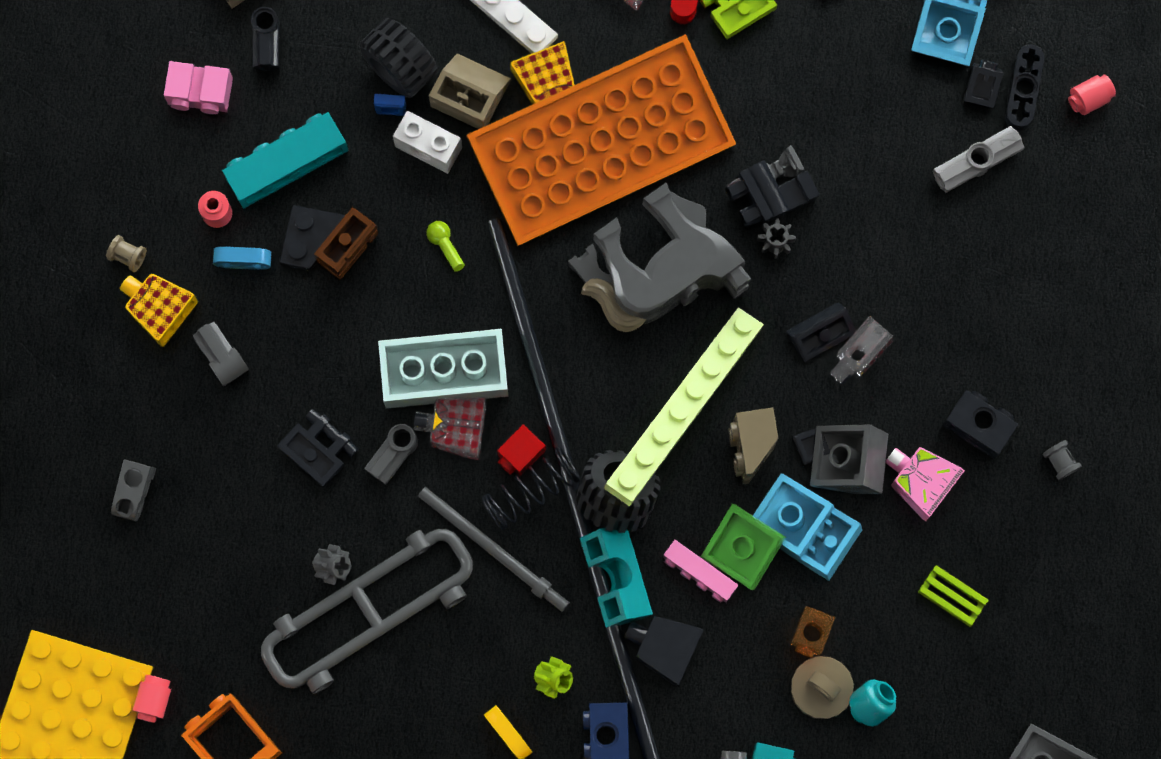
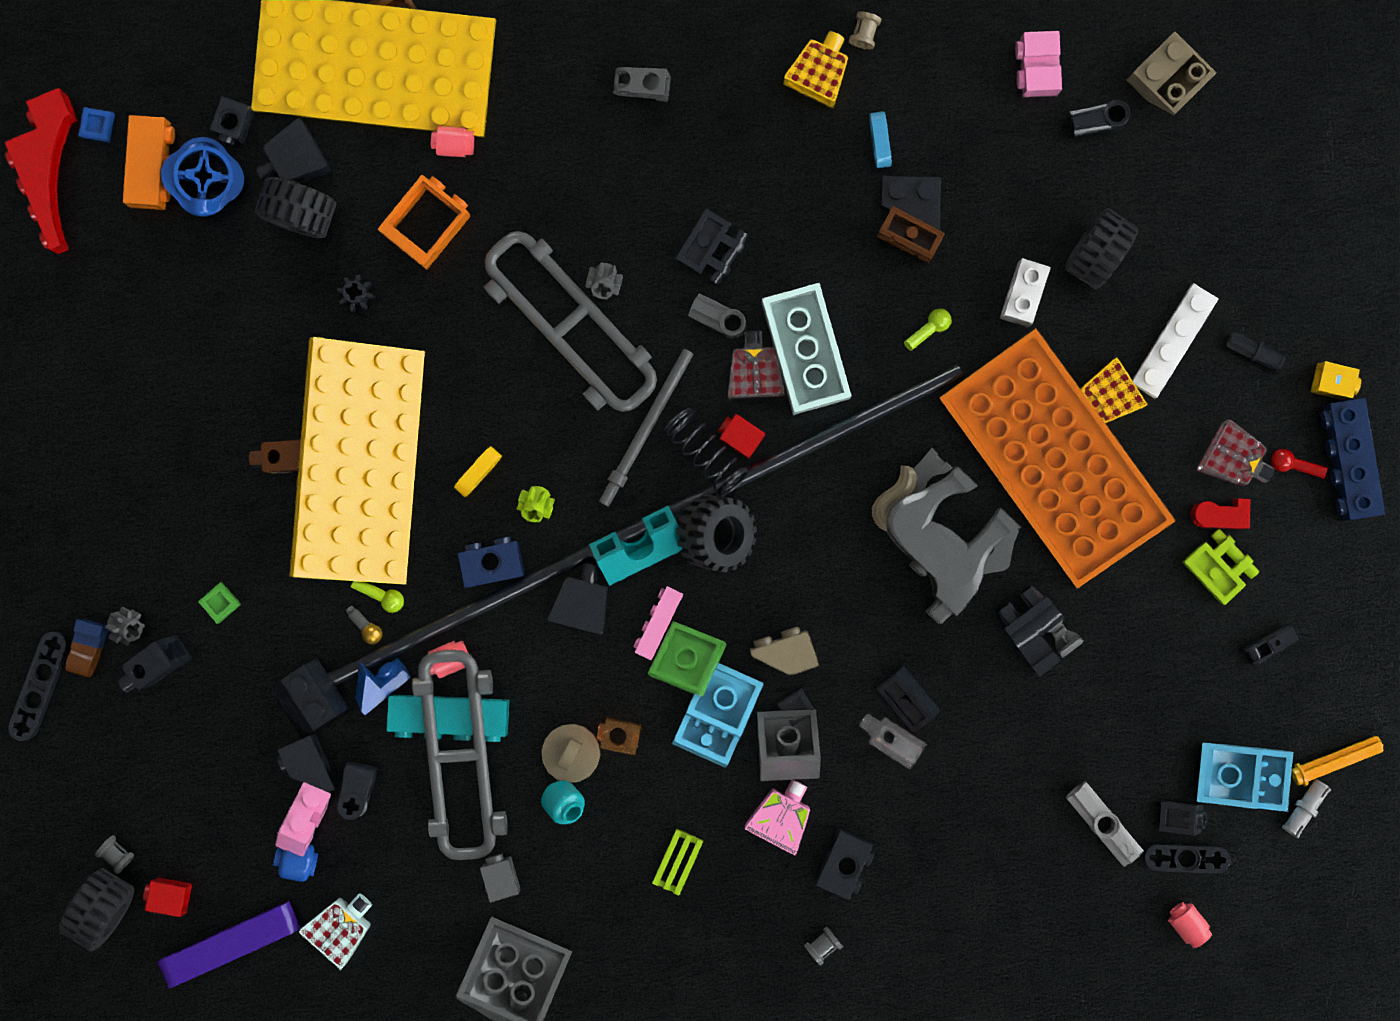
camera: 85 degrees right, 10 degrees up
dark grey piece [193,322,249,386] -> none
coral brick [198,191,232,228] -> none
teal brick [222,112,348,209] -> none
blue tile [374,94,407,116] -> none
dark tan slope [429,54,511,129] -> none
yellowish green plate [604,307,764,506] -> none
dark grey gear [757,218,796,259] -> none

